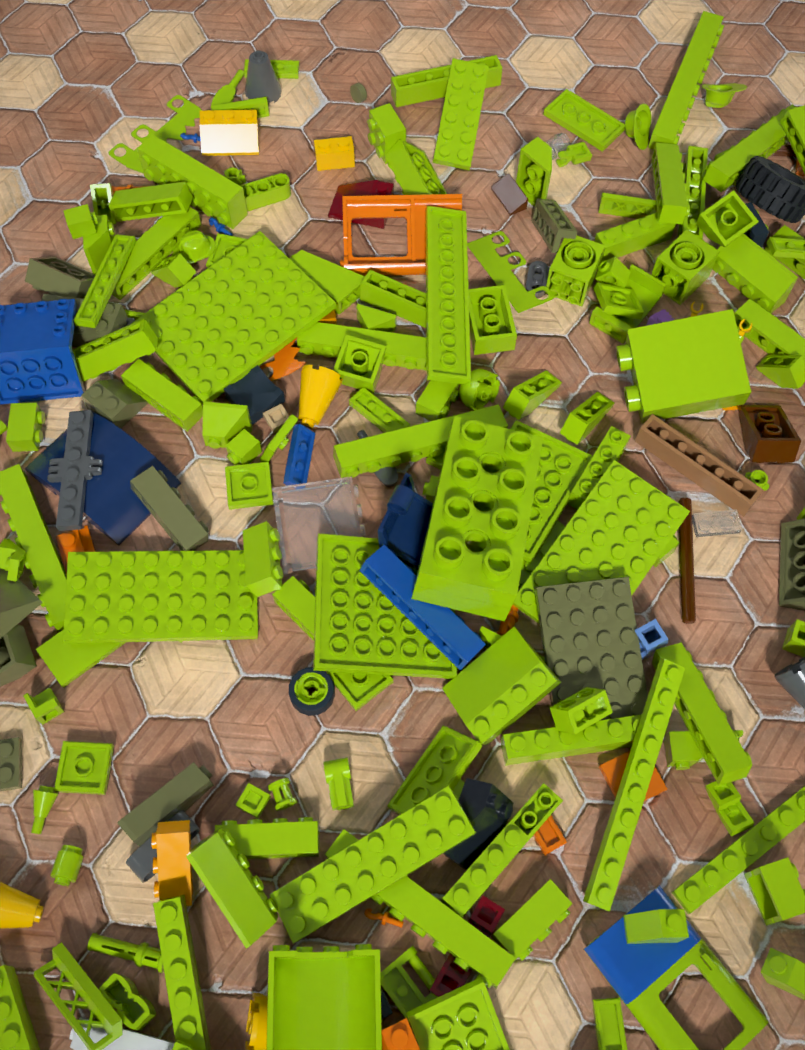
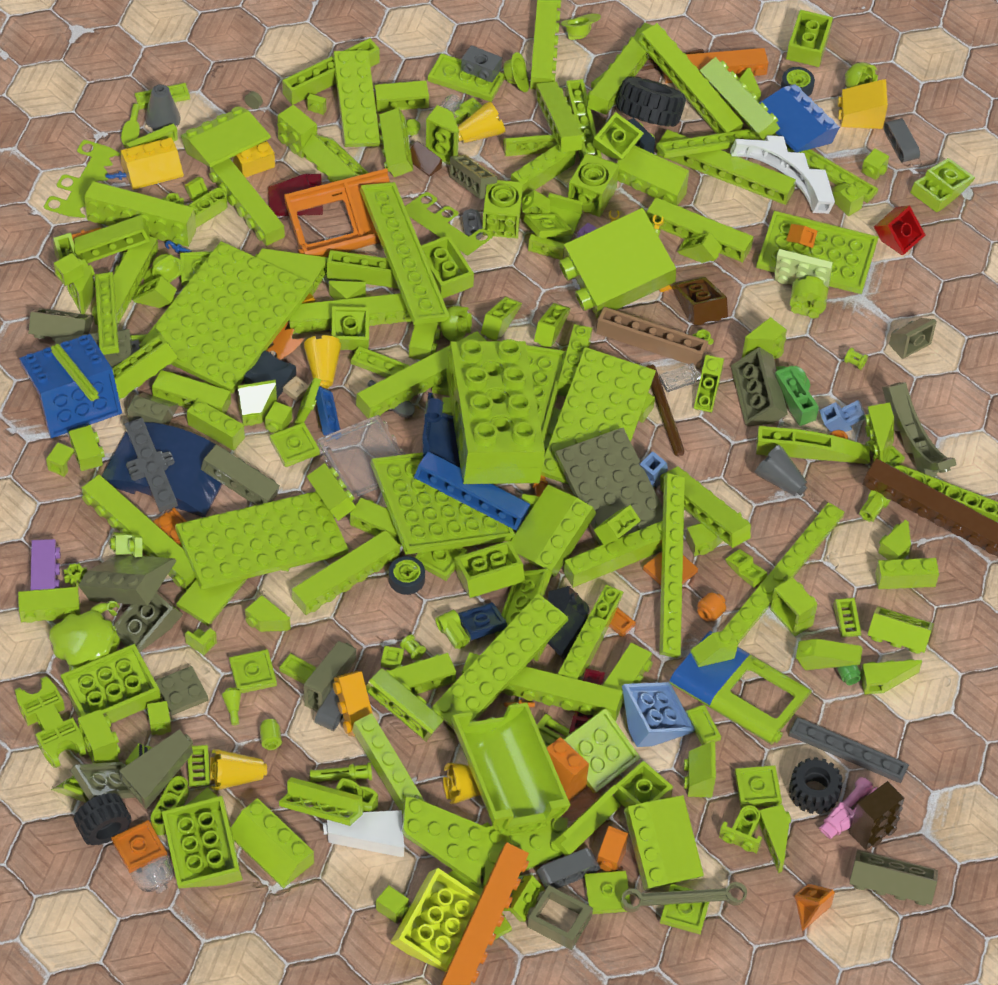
camera: 20 degrees left, 10 degrees down
none -> lime axle [51,344,99,401]
none -> lime slope [181,107,271,167]
none -> lime tile [185,177,208,201]
none -> lime brick [187,399,245,451]
none -> lime brick [209,158,285,246]
none -> lime slope [245,595,291,632]
none -> lime tile [279,653,317,684]
none -> lime brick [292,530,400,615]
none -> lime plate [307,94,326,115]
none -> lime brick [374,80,429,112]
none -> lime brick [378,107,414,178]
none -> lime plate [406,119,421,136]
none -> lime brick [455,541,525,598]
none -> yellow cone [458,101,506,143]
none -> dark blue tile [458,602,507,640]
none -> dark grey brick [461,45,502,82]
none -> medium blue slope [622,682,695,747]
none -> lime slope [694,355,724,413]
none -> orange head [697,592,726,621]

